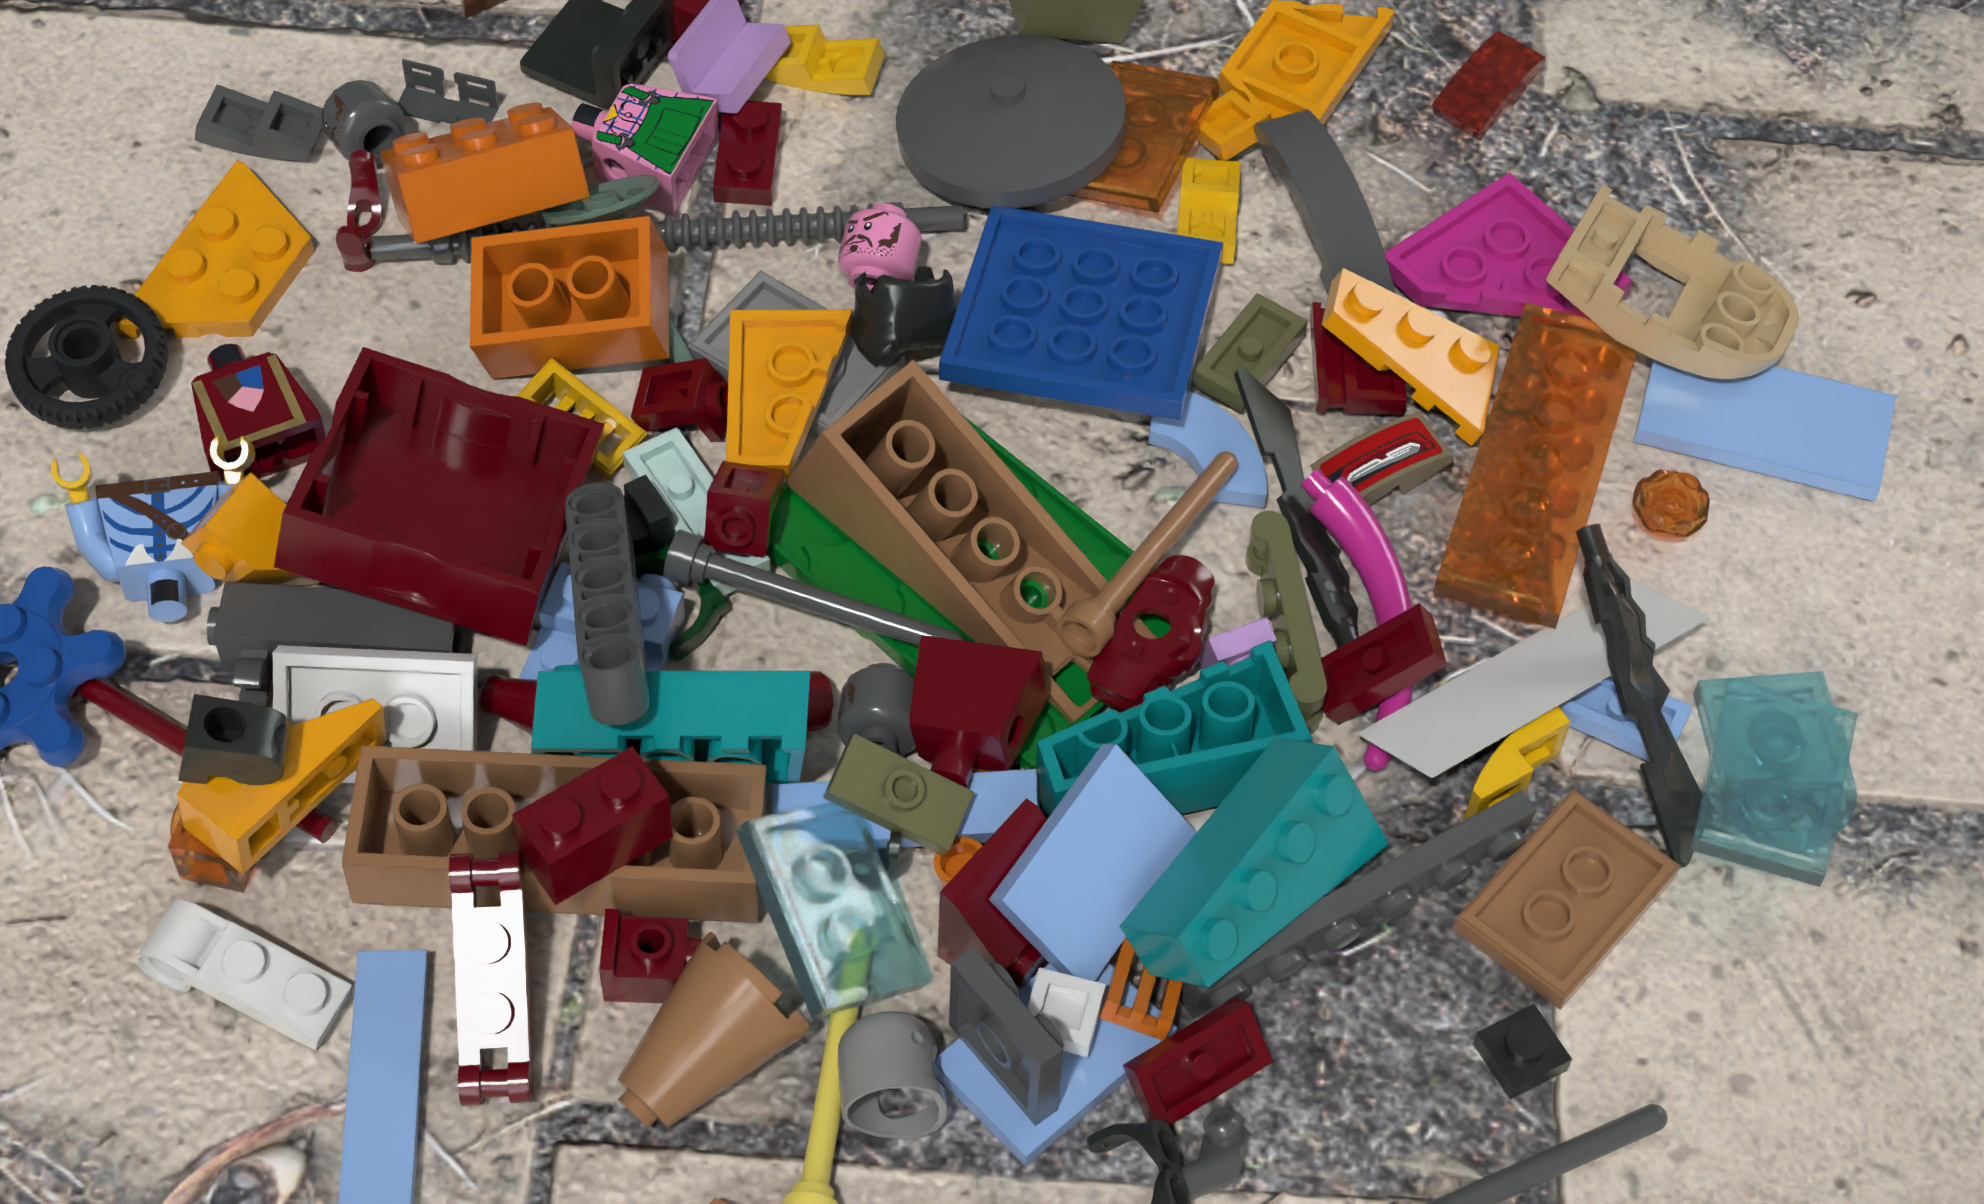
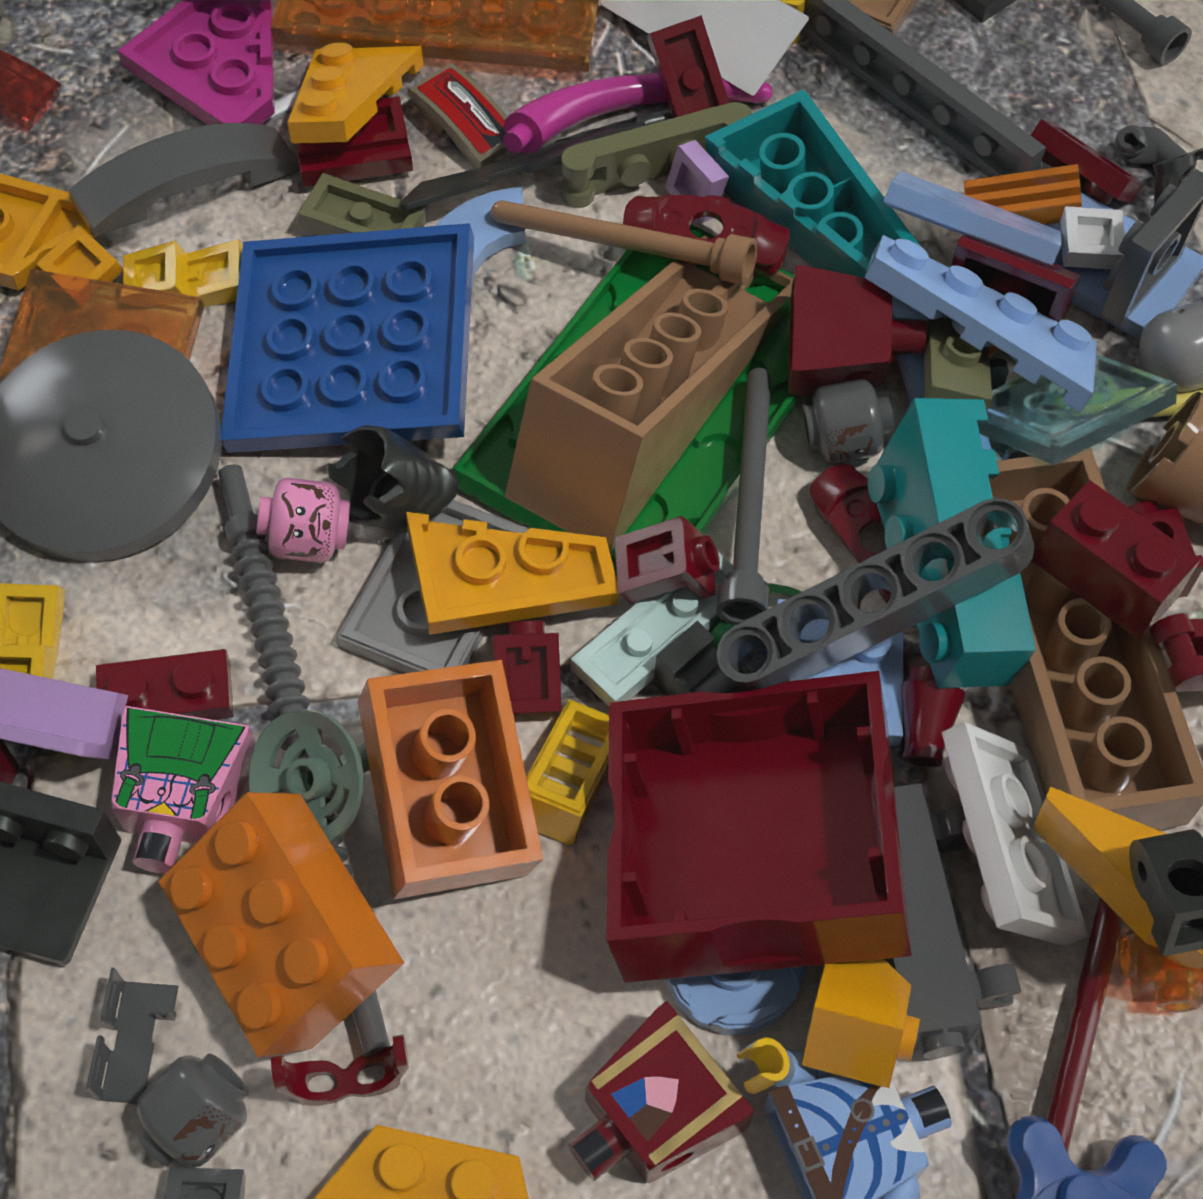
camera: 100 degrees left, 5 degrees up
teal wedge [1119,738,1389,988] -> none
none -> light blue wing [864,235,1097,413]

